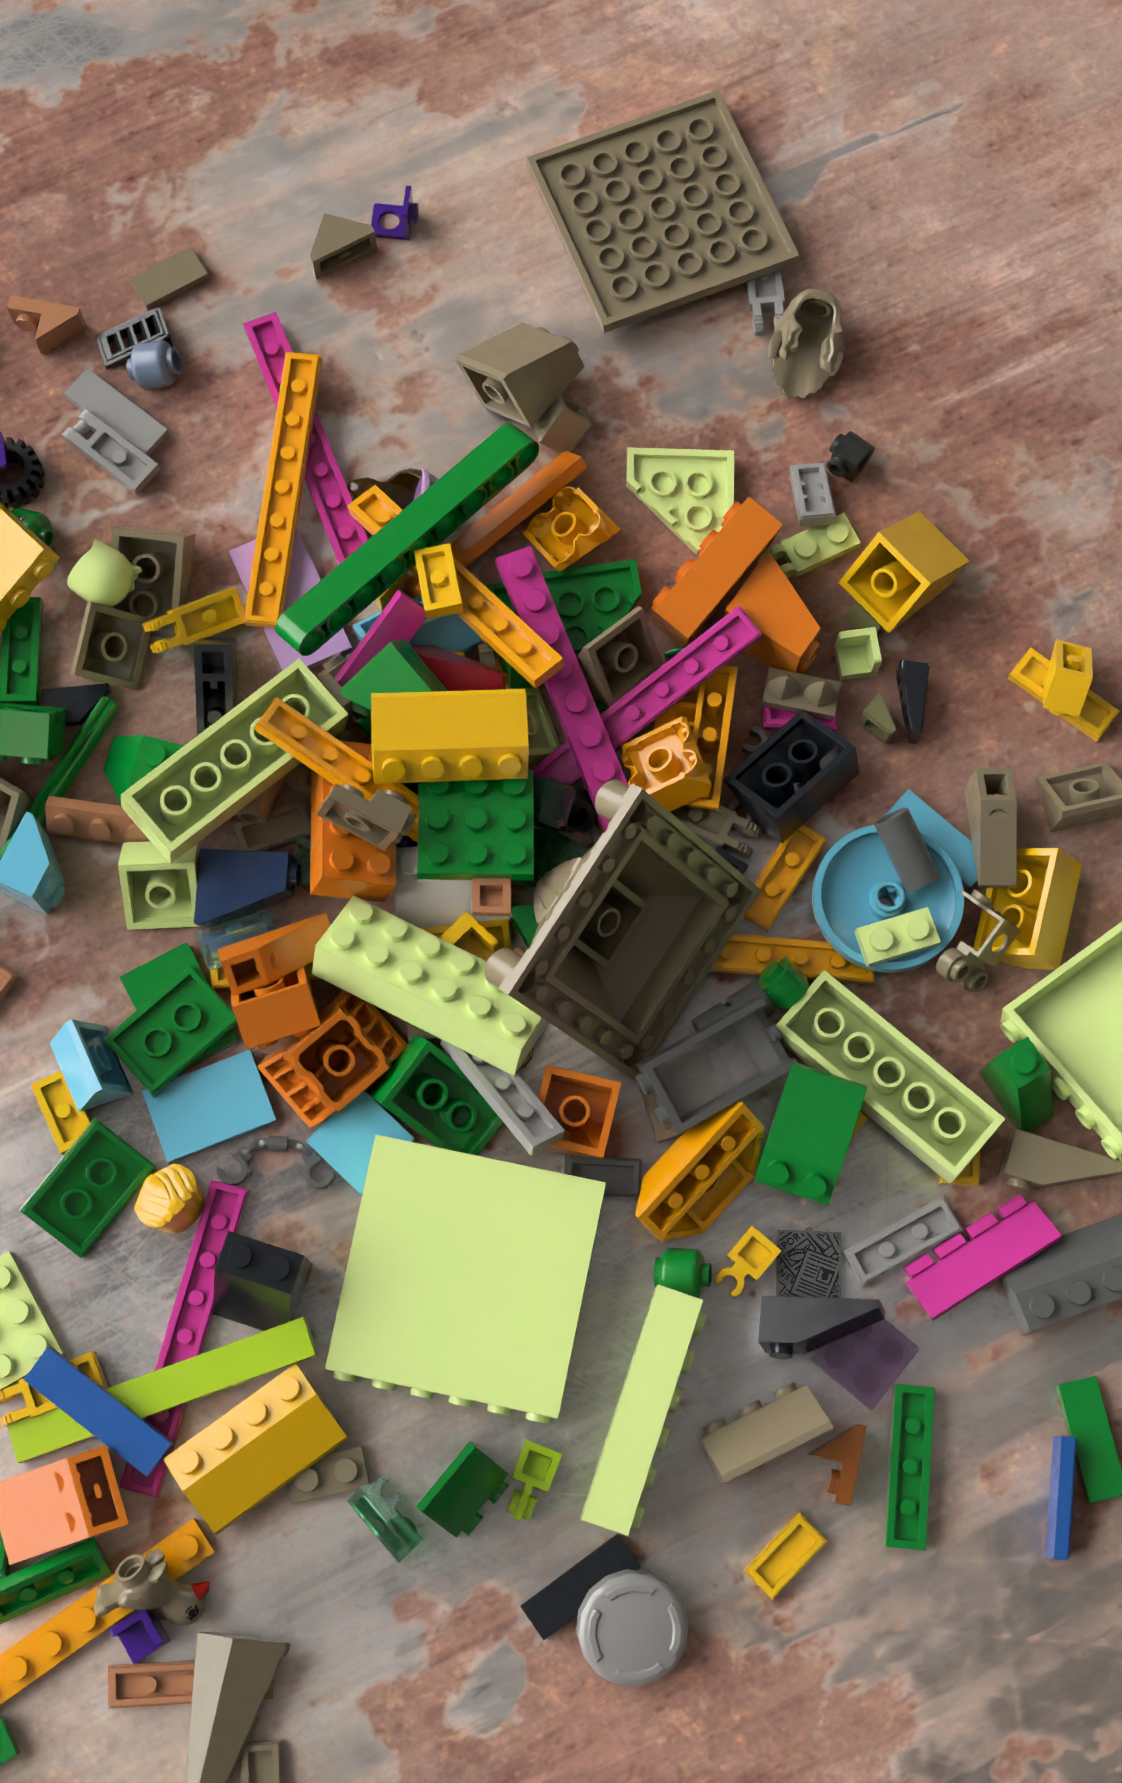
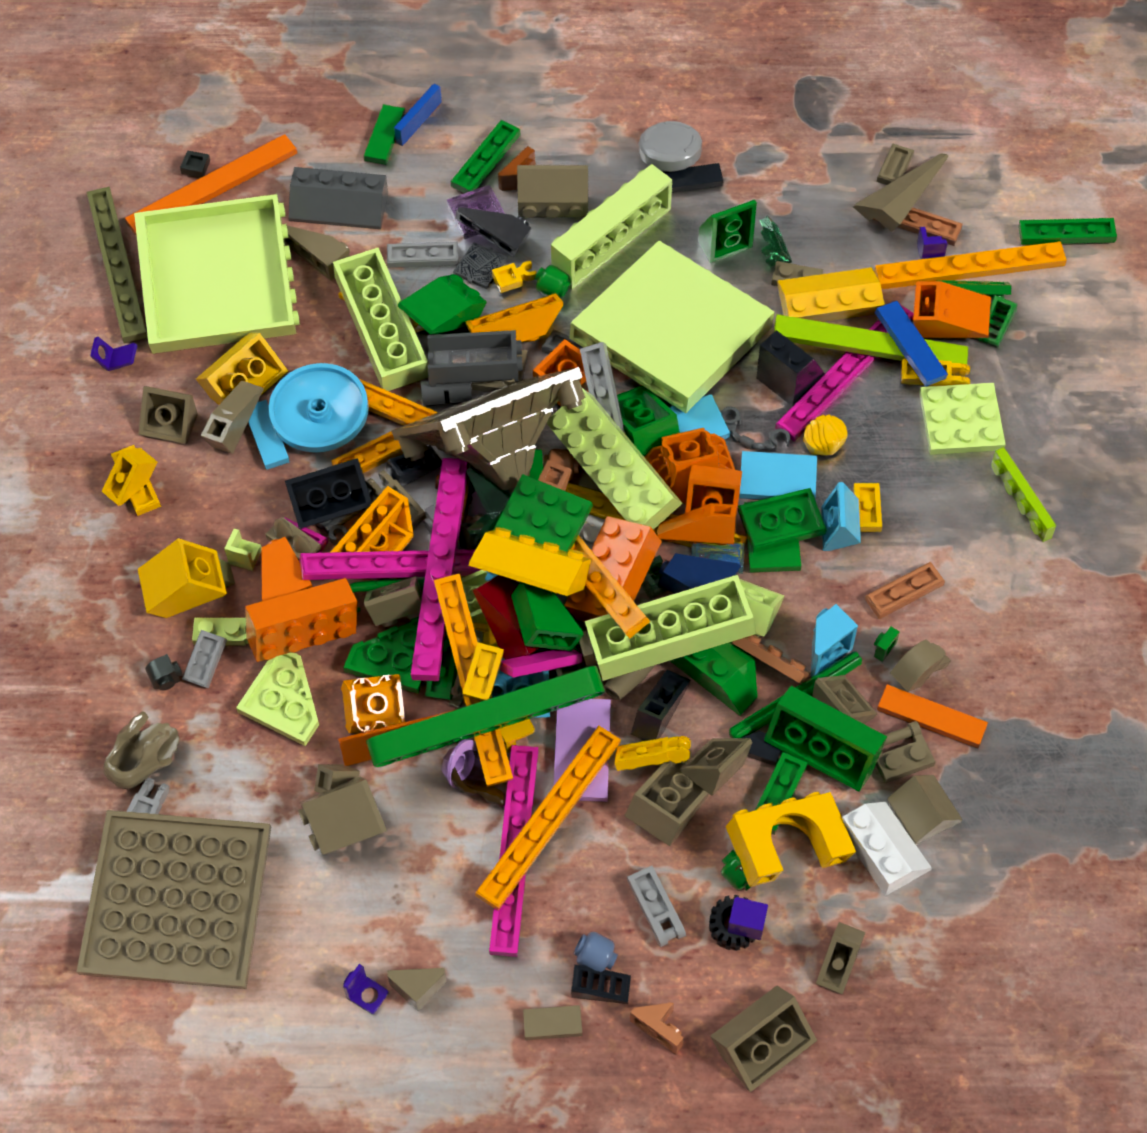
camera: 150 degrees left, 15 degrees down
green tile [19,1117,156,1258] -> none
light grey tile [64,368,169,457] -> none
yellowish green helmet [67,538,142,607] -> none
dark tan animal [94,1549,210,1626] -> none
dark tan plate [316,783,417,851] -> none
yellow panel [439,911,499,961] -> none
lime plate [506,1440,562,1521] -> none
light orange slope [620,716,712,812] -> none
yellow tile [743,1512,828,1600] -> none
green plate [758,956,809,1009] -> none
yellowish green plate [854,907,941,967] -> none
olive slope [859,693,896,745] -> none
dark grey pin [874,808,940,892] -> none
black slope [896,660,930,744] -> none
dark pink windscreen [904,1195,1062,1321] -> none
dark tan piece [936,889,1021,992] -> none
green slope [978,1036,1054,1132] -> none

